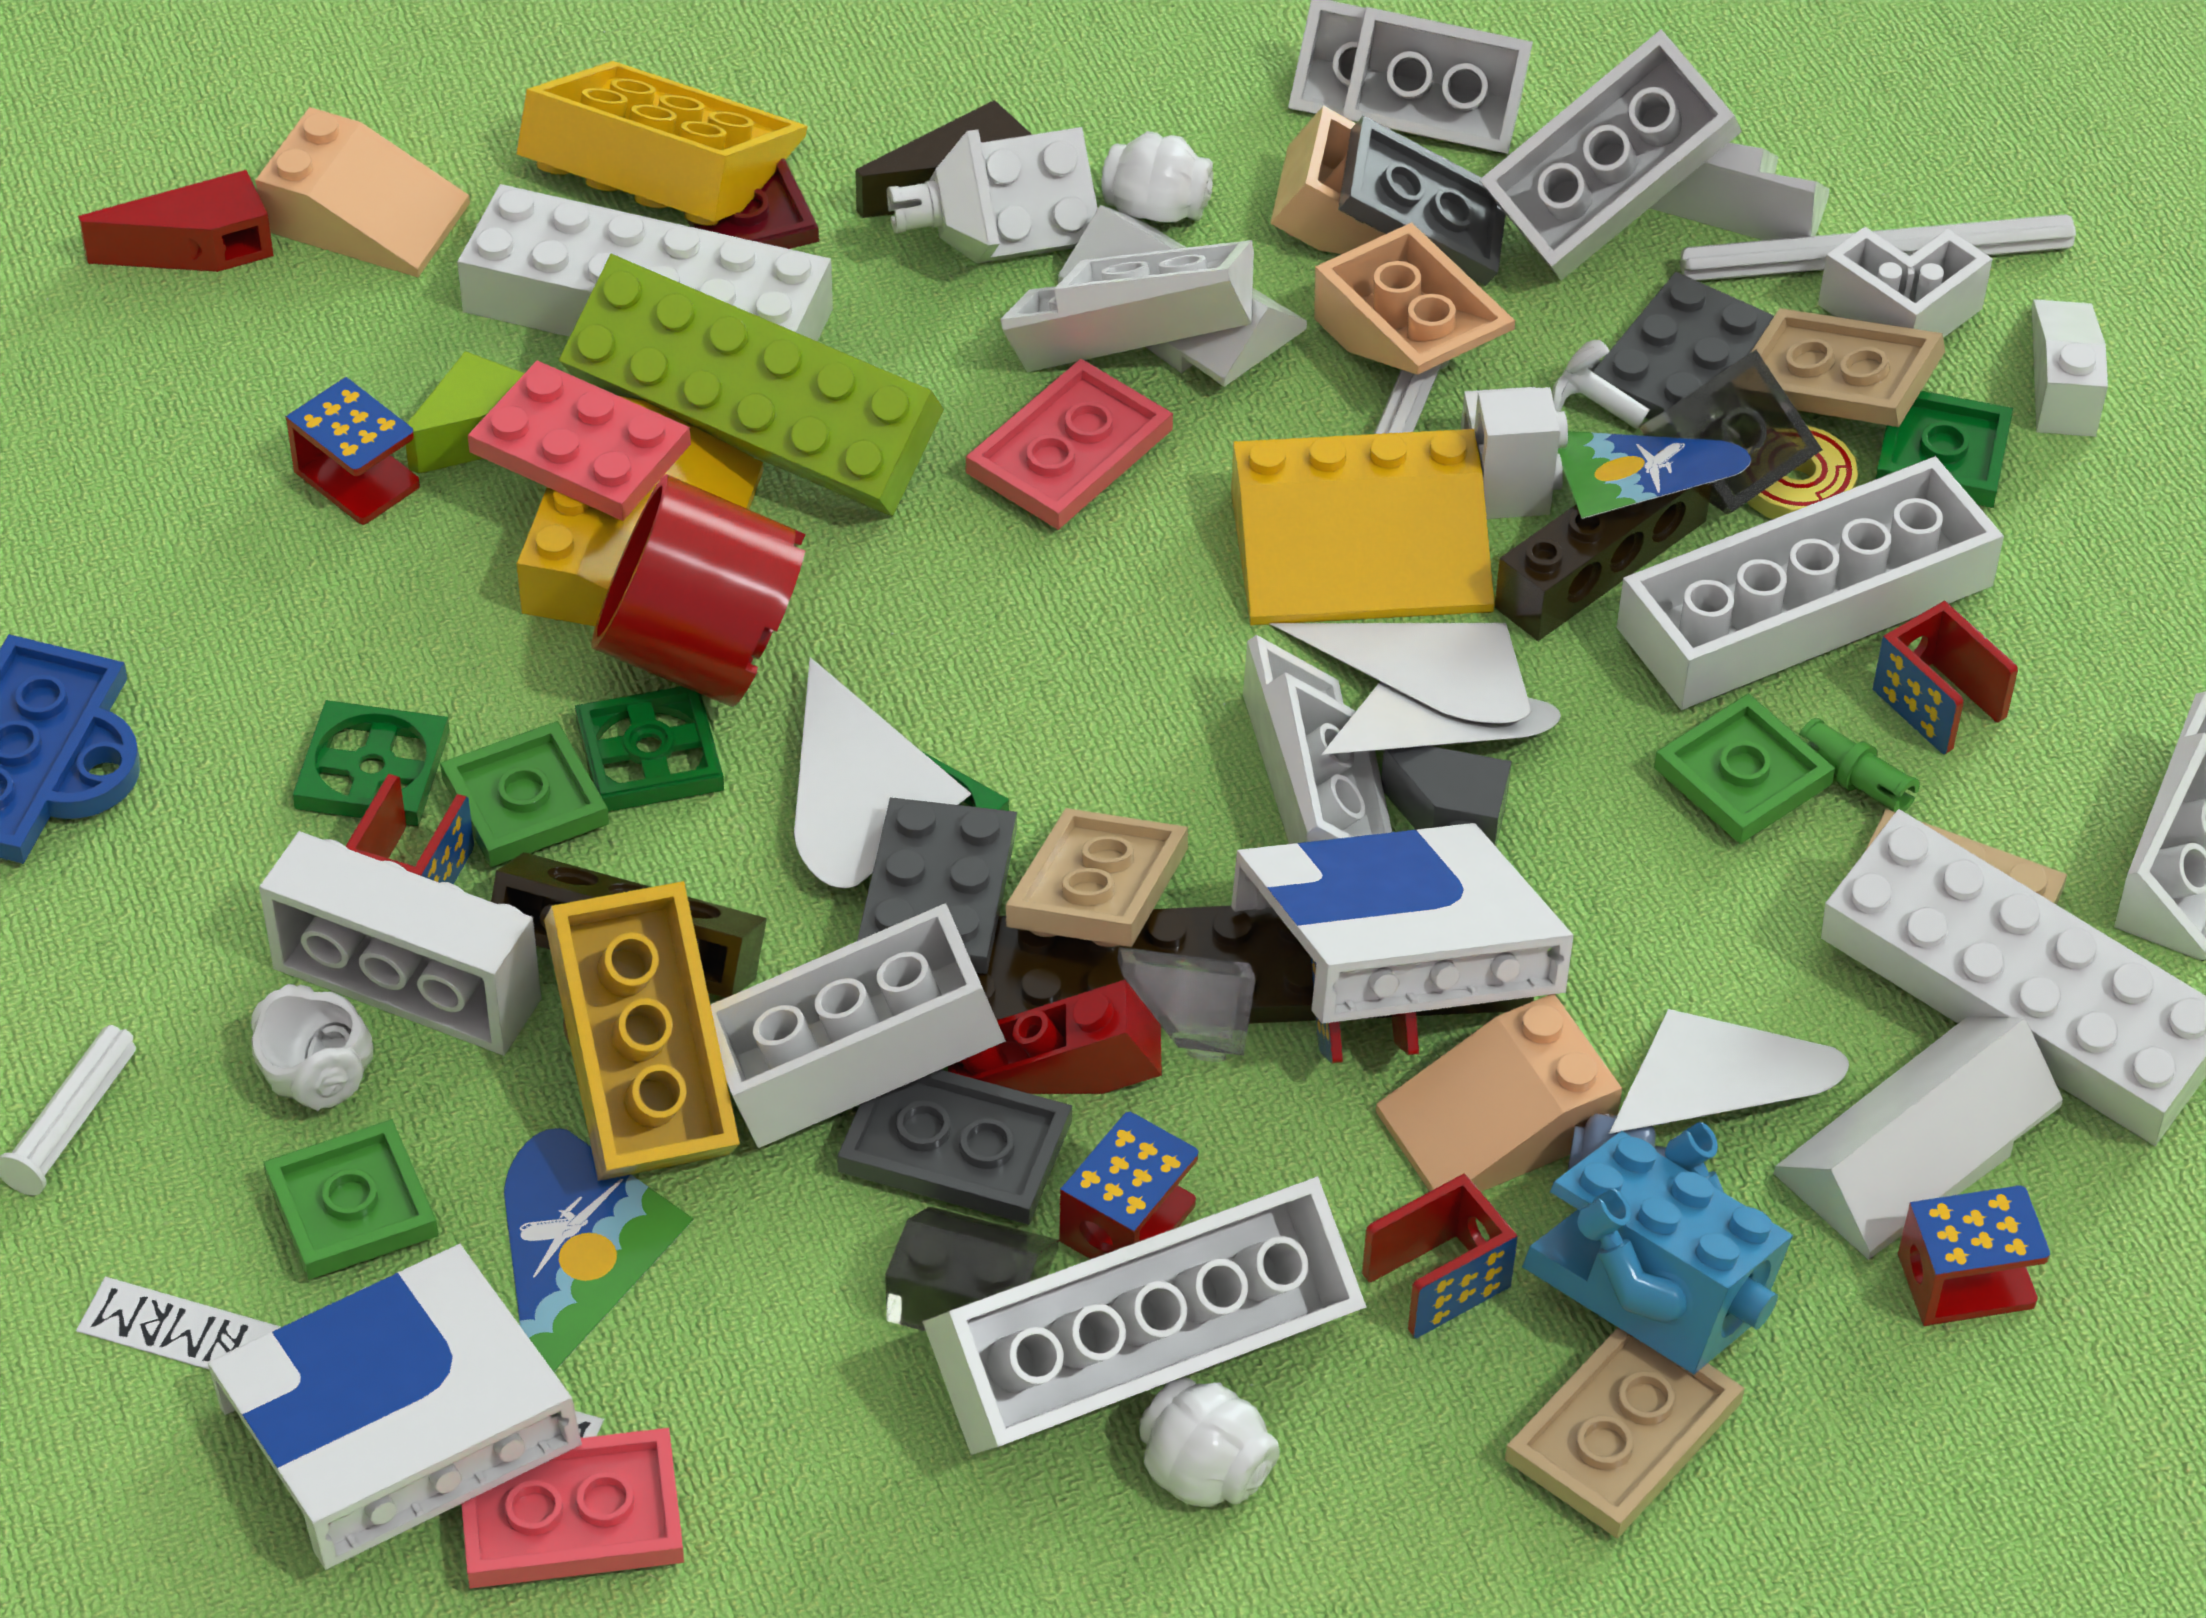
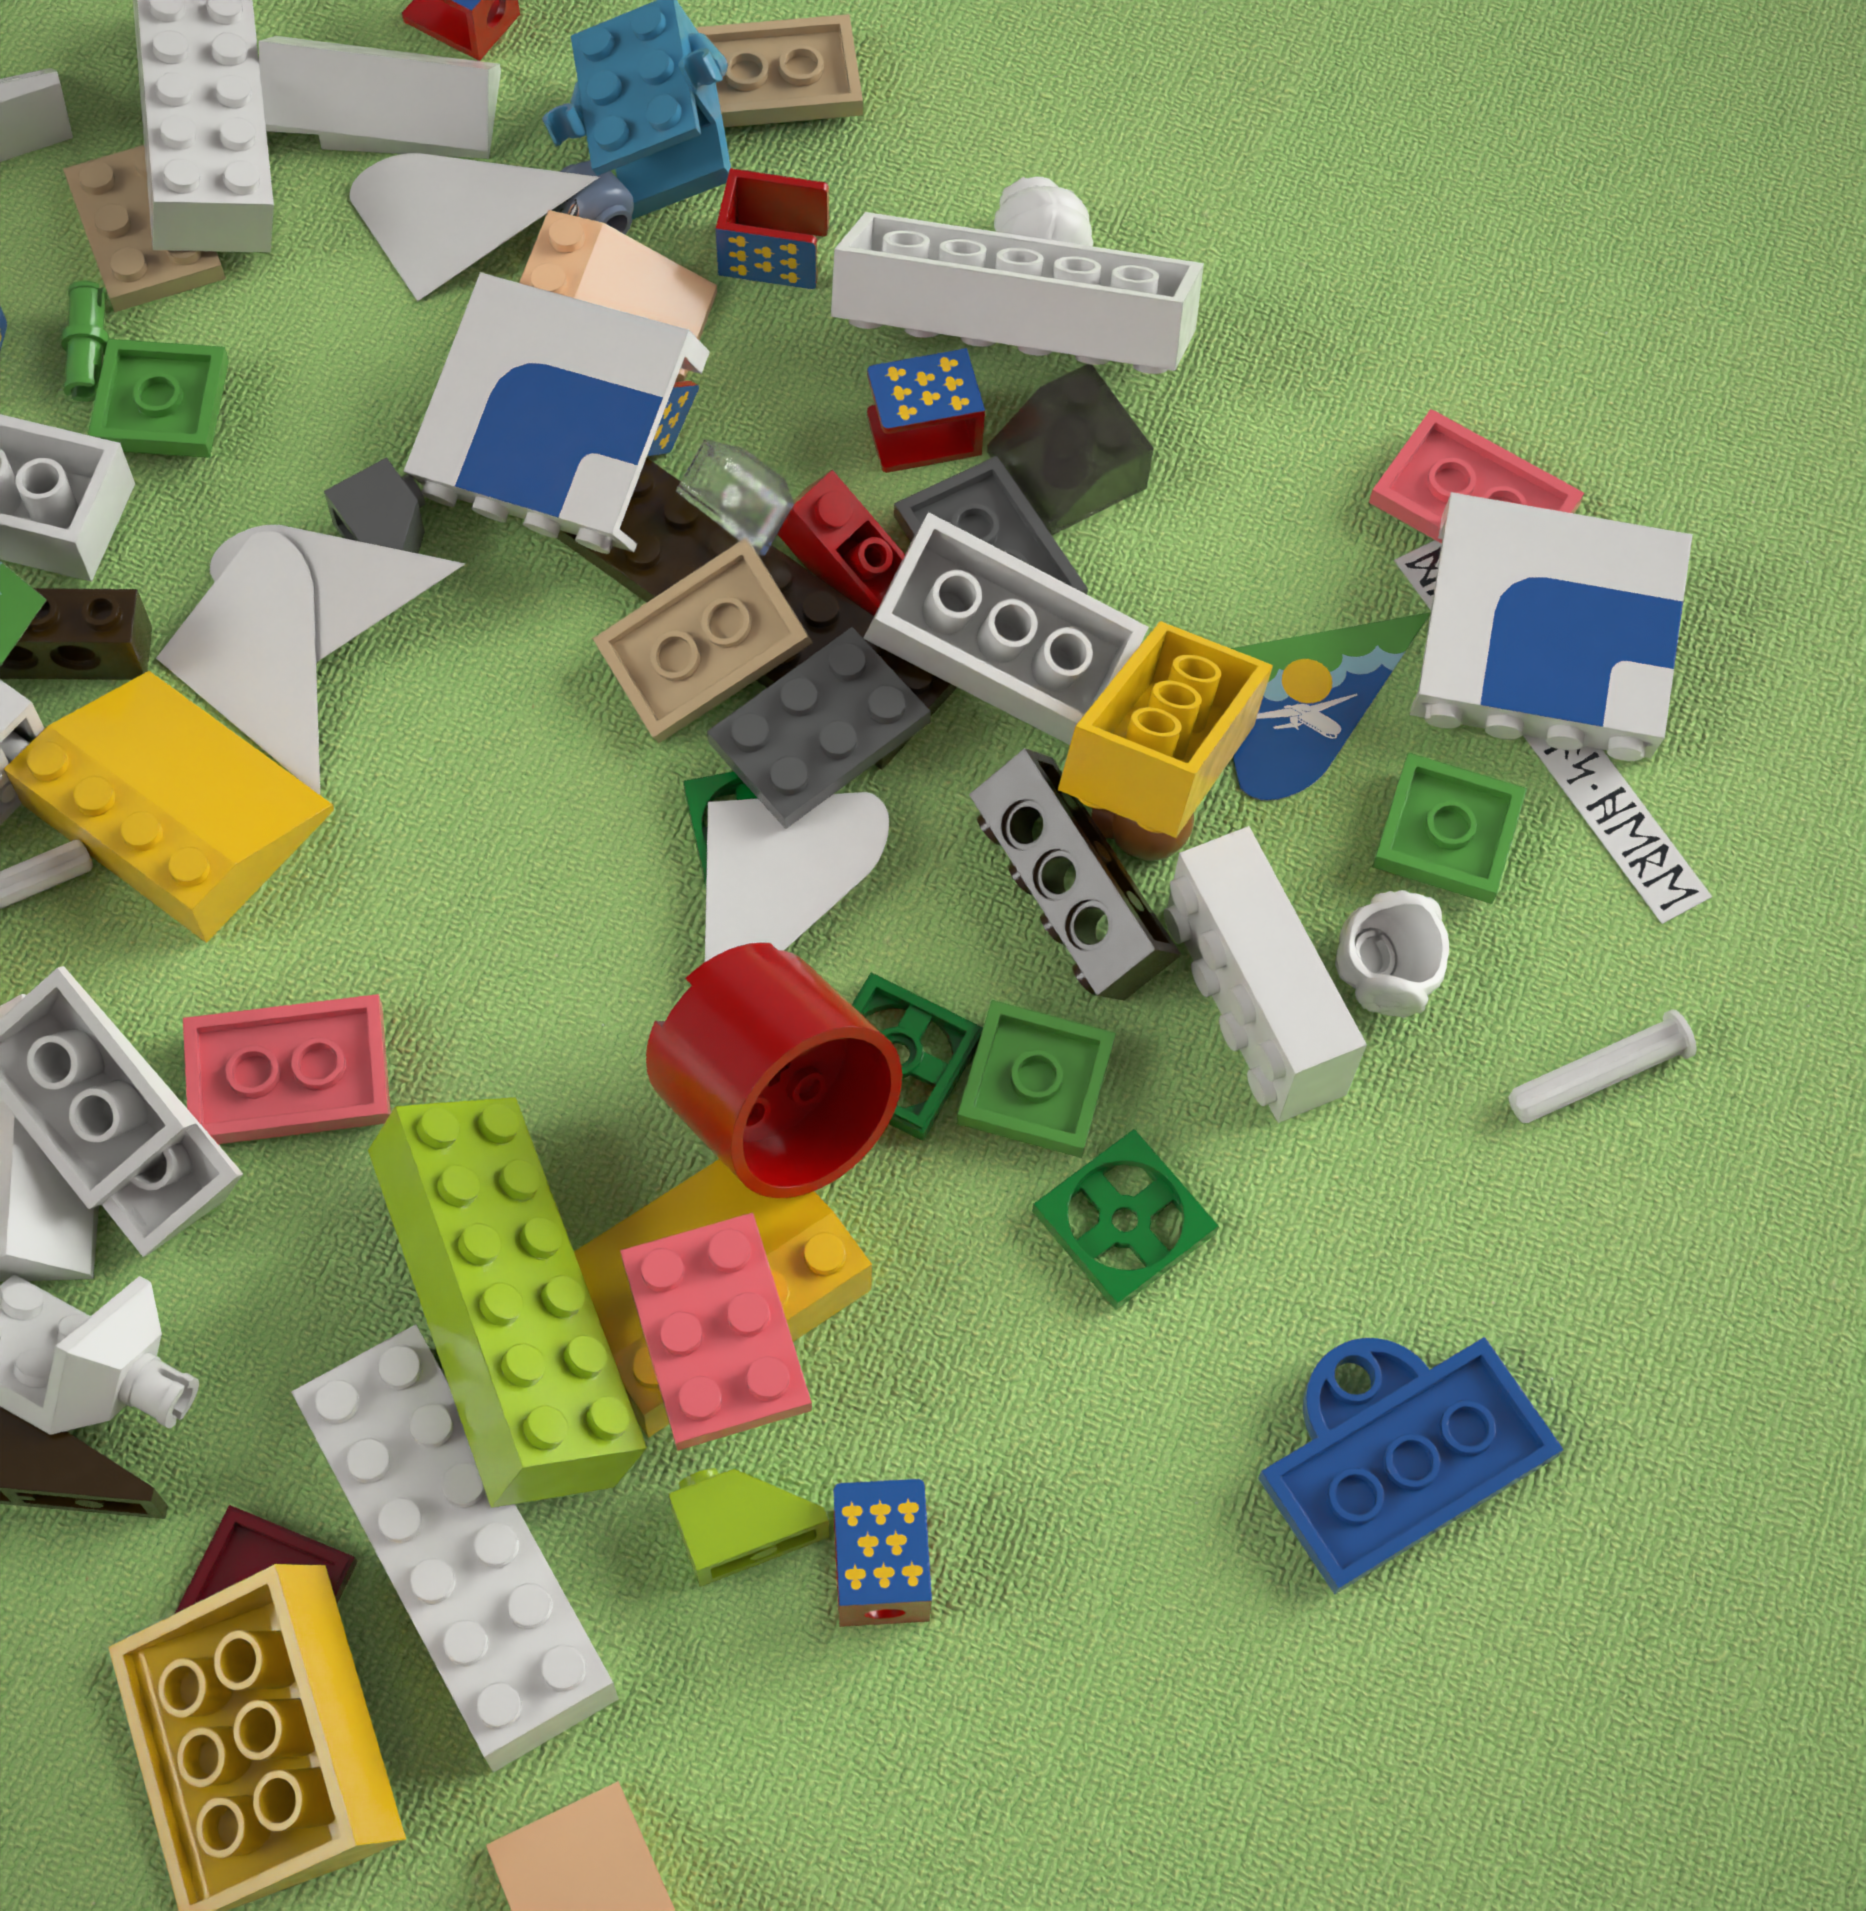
camera: 140 degrees left, 15 degrees up
red piece [346,774,474,884] -> none
white slope [1243,635,1392,844] -> none

